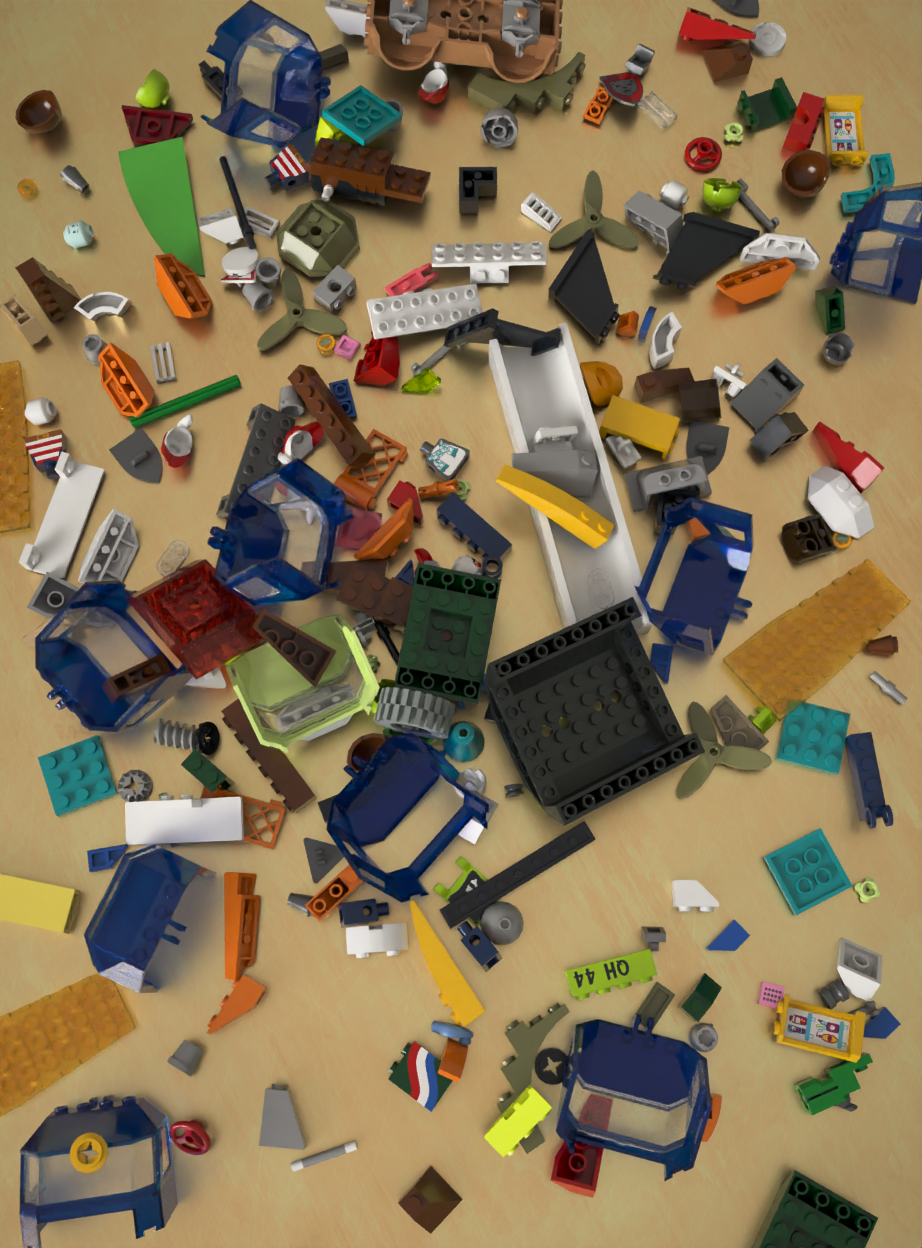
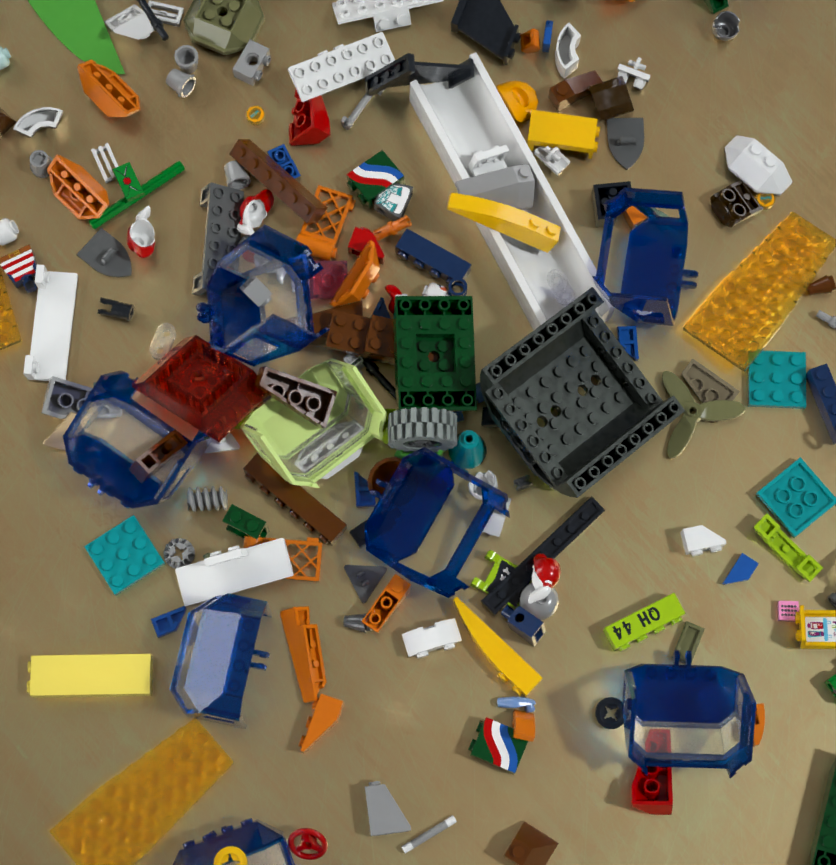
camera: 15 degrees left, 0 degrees up
white wedge [78,509,139,591] -> none
light grey piece [167,1040,203,1077] -> none
black gear [194,721,220,755] -> none
white piece [220,269,256,287] -> none
white tile [221,247,260,276] -> none
olive piece [257,269,347,350] -> none
bright pink tile [334,334,361,361] -> none
dark blue torso [338,898,389,928] -> none
coral hinge [385,263,439,296] -> none
clear neon green tile [401,367,441,393] -> none
yellowish green plate [449,478,471,500] -> none
neon yellow wedge [483,1084,552,1157] -> none
olive arch [496,1003,570,1154] -> none
light grey windscreen [624,456,712,512] -> none
flat silver tile [641,926,666,951] -> none
dark green slope [677,973,722,1022] -> none
light grey piece [689,1023,718,1052] -> none
dark grey slope [730,358,804,430] -> none
lime tile [748,706,777,735] -> none
black brick [750,412,809,459] -> none
red wedge [812,422,885,494] -> none
none -> black hinge [98,297,135,321]
none -> green tile [112,162,145,202]
none -> light grey brick [240,275,273,307]
none -> panel [346,150,406,209]
none -> blue tile [354,472,376,508]
none -> red hair [528,554,561,604]
none -> lime slope [753,513,823,582]

